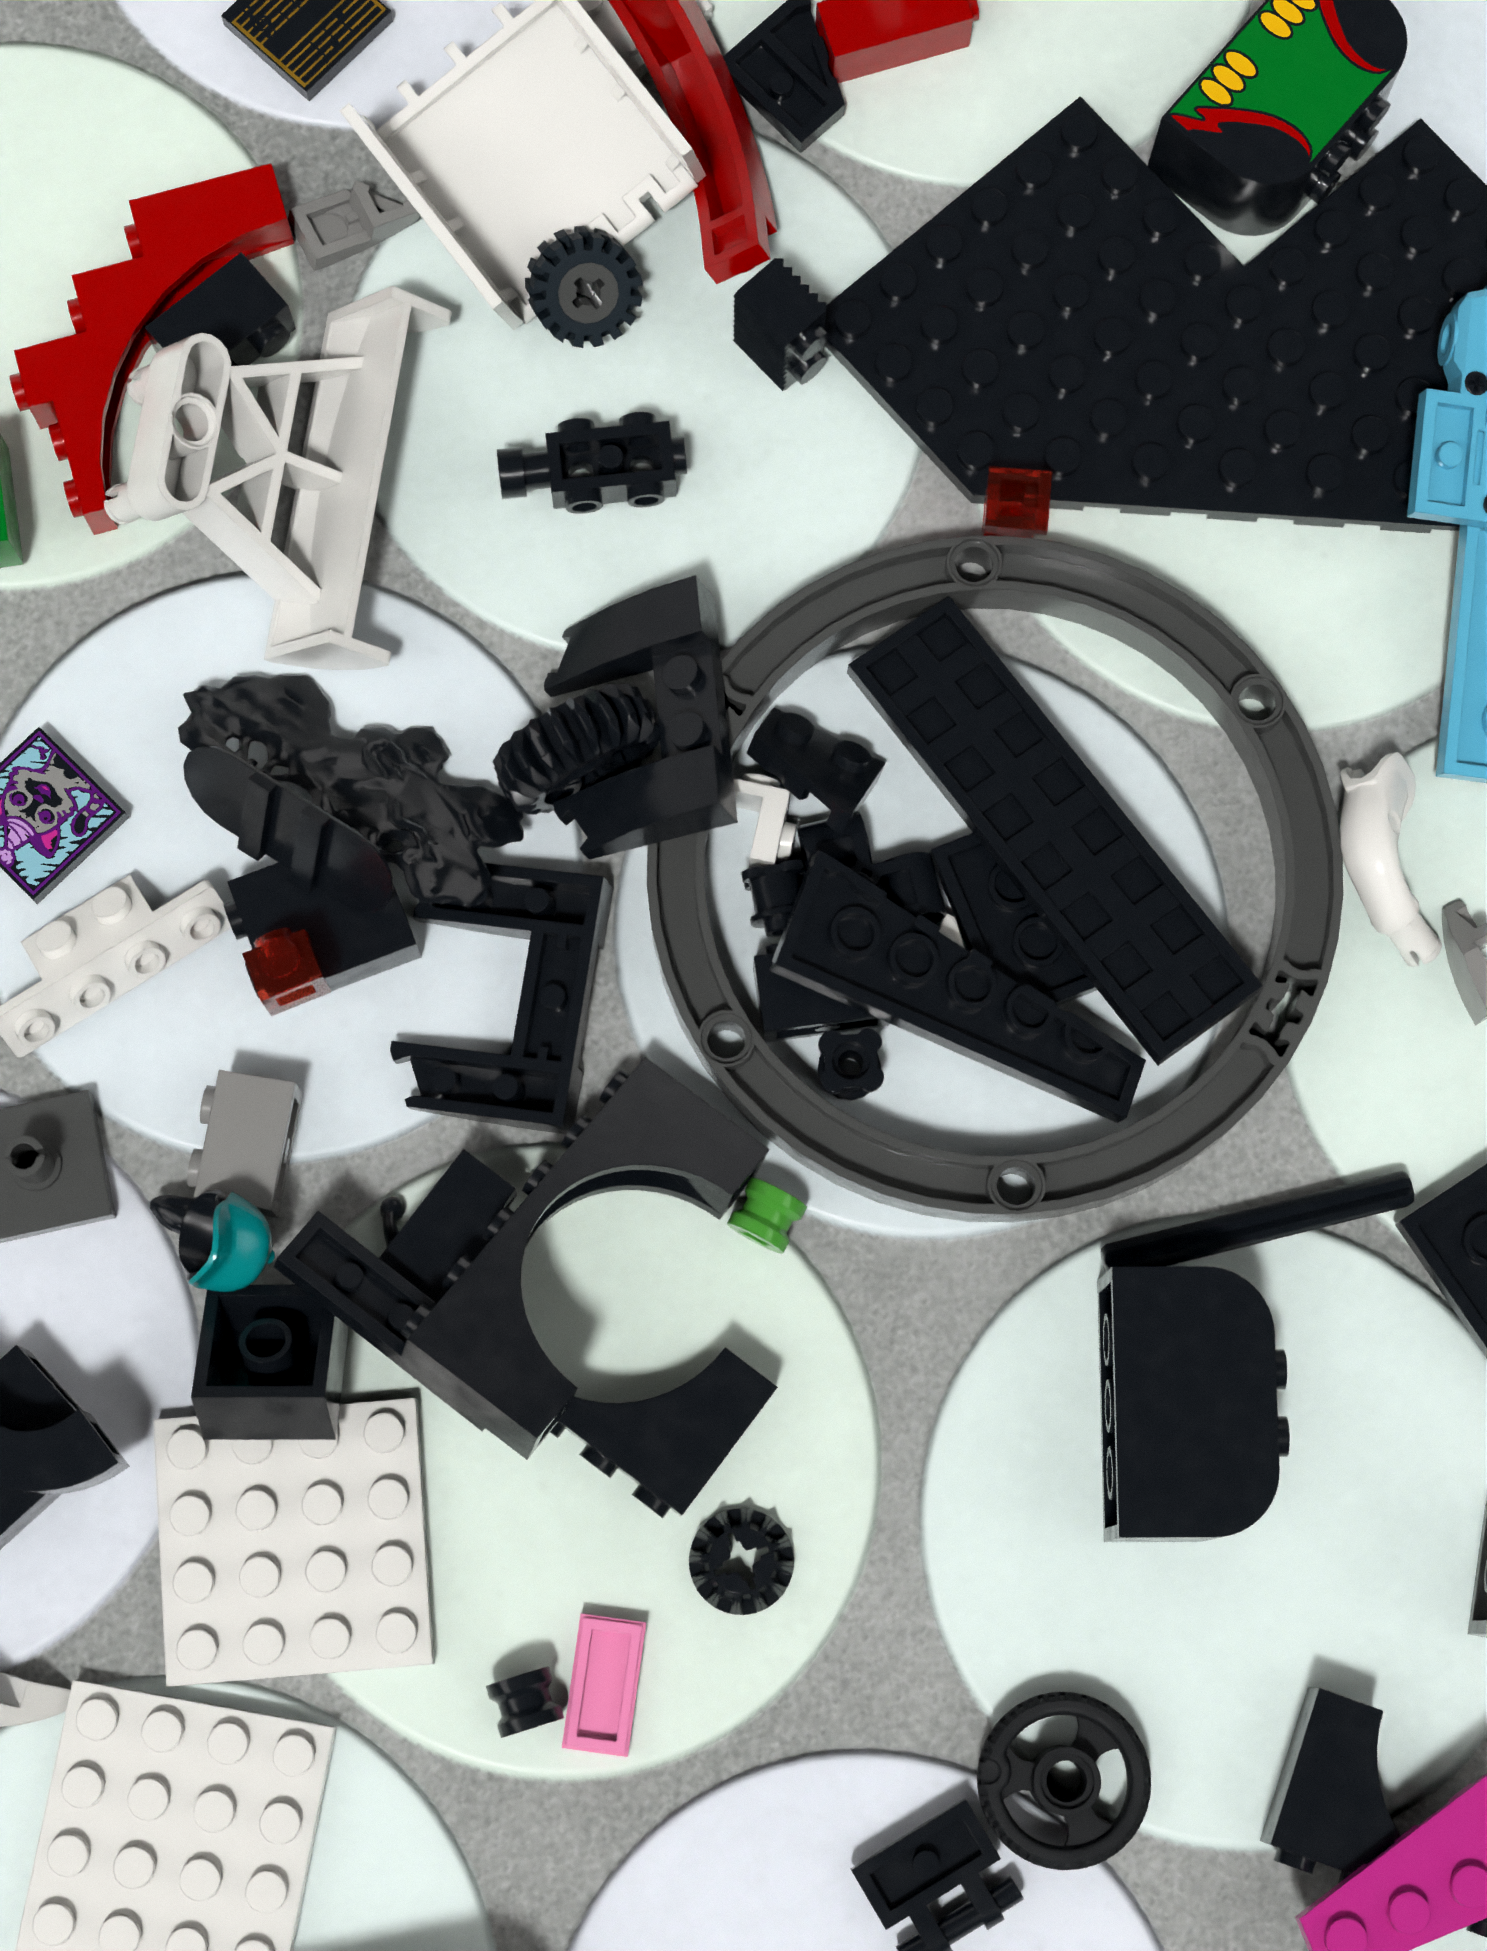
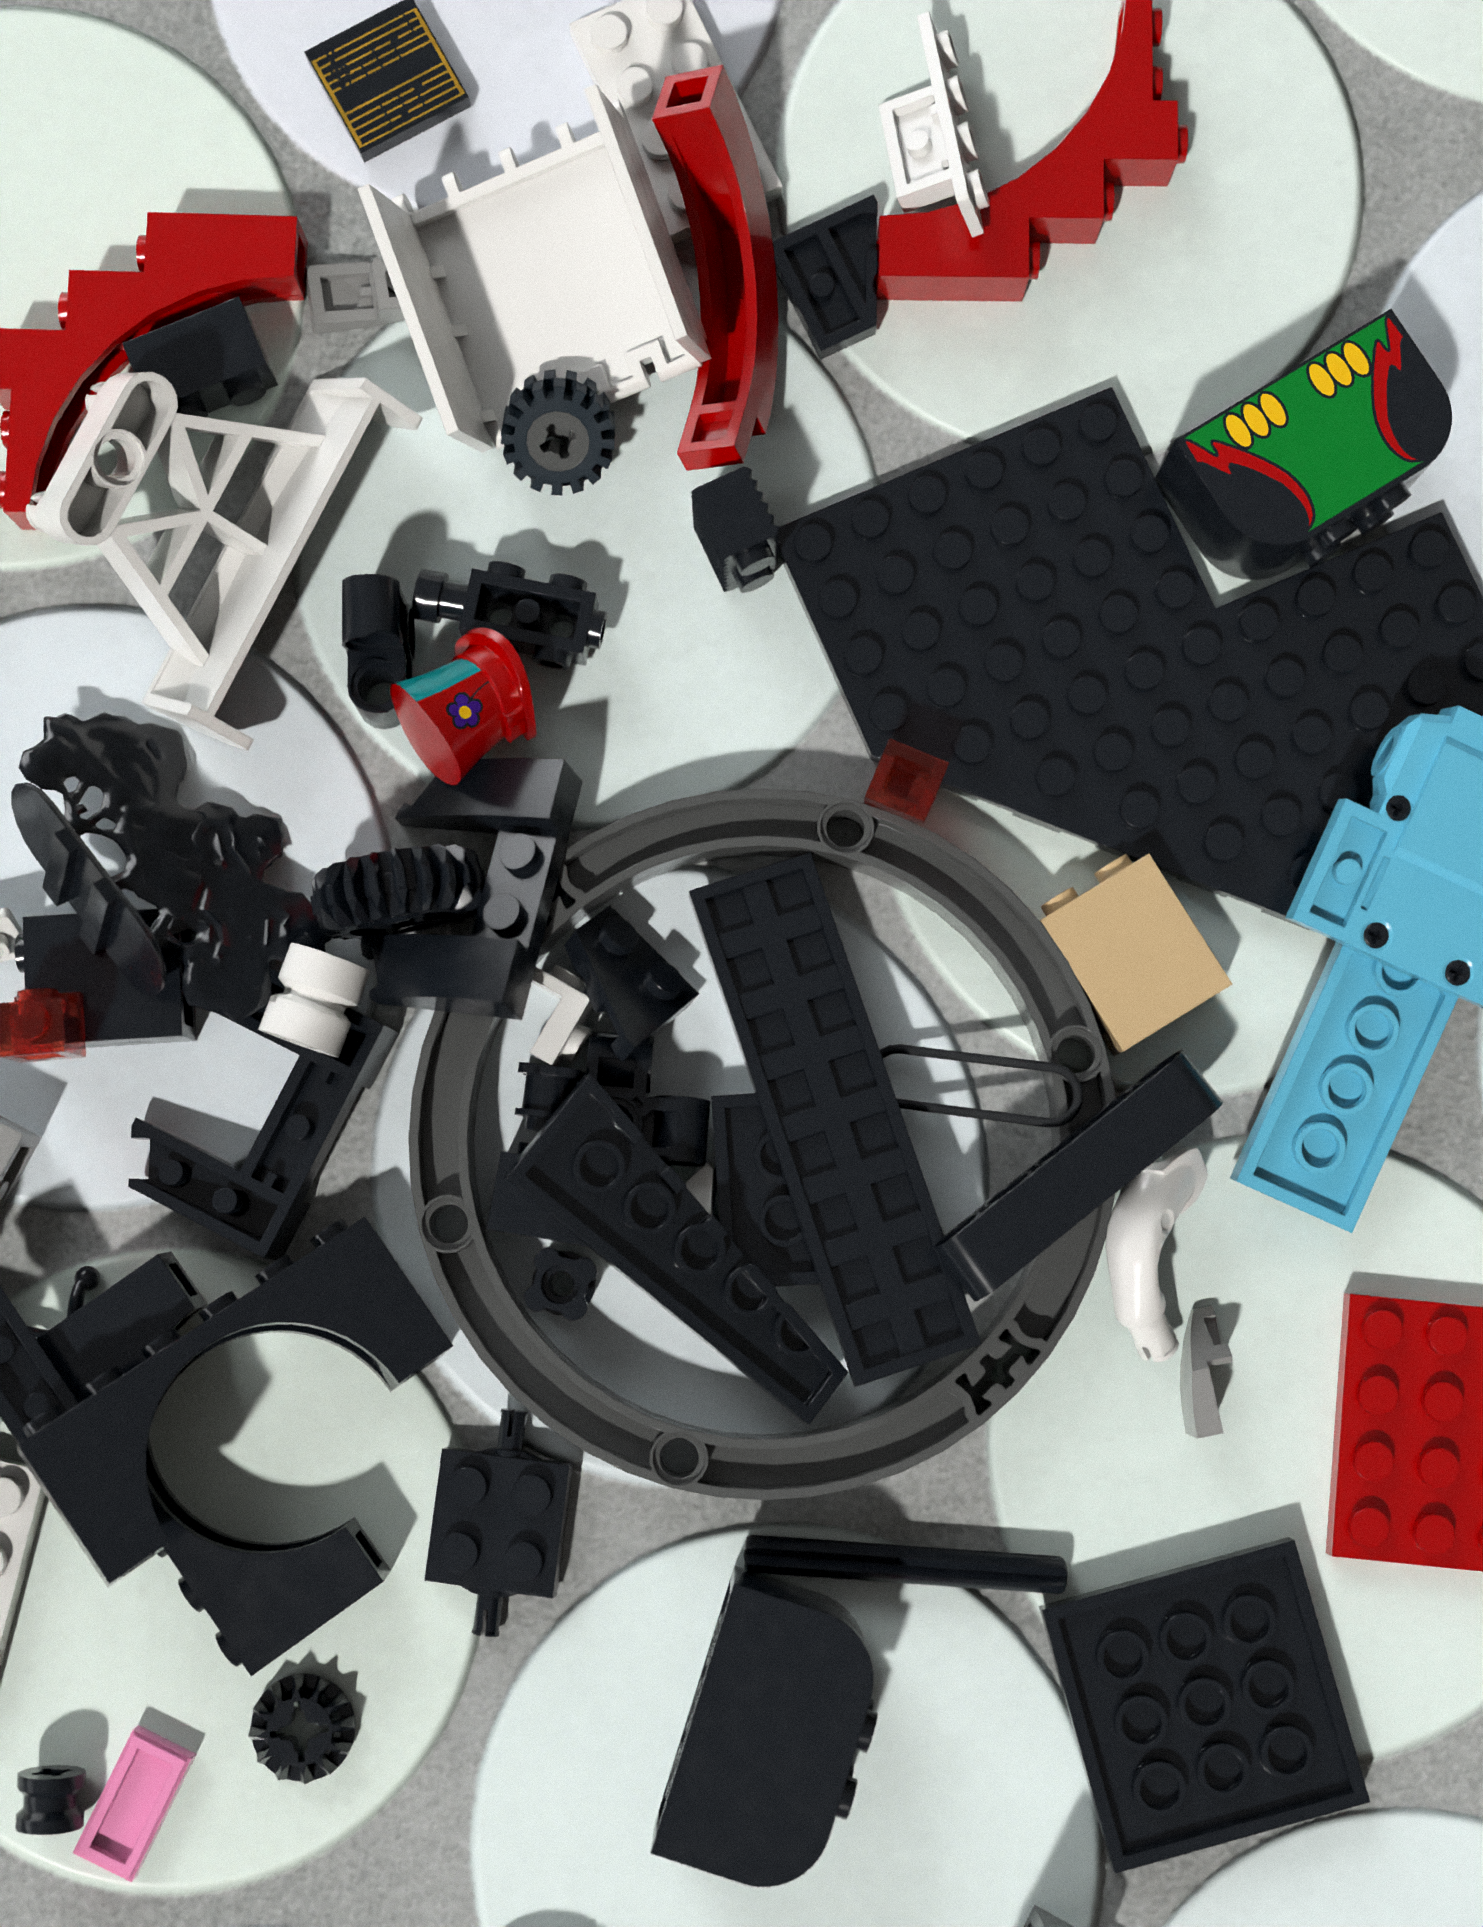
camera: 20 degrees right, 5 degrees up
bright green wheel [727,1178,807,1254] -> none
none -> white wheel [258,943,370,1058]
none -> black piece [342,574,415,729]
none -> red hat [390,627,537,785]
none -> black plate [424,1408,574,1637]
none -> black piece [880,1044,1083,1128]
none -> black beam [933,1050,1223,1302]
none -> tan panel [1040,854,1232,1056]

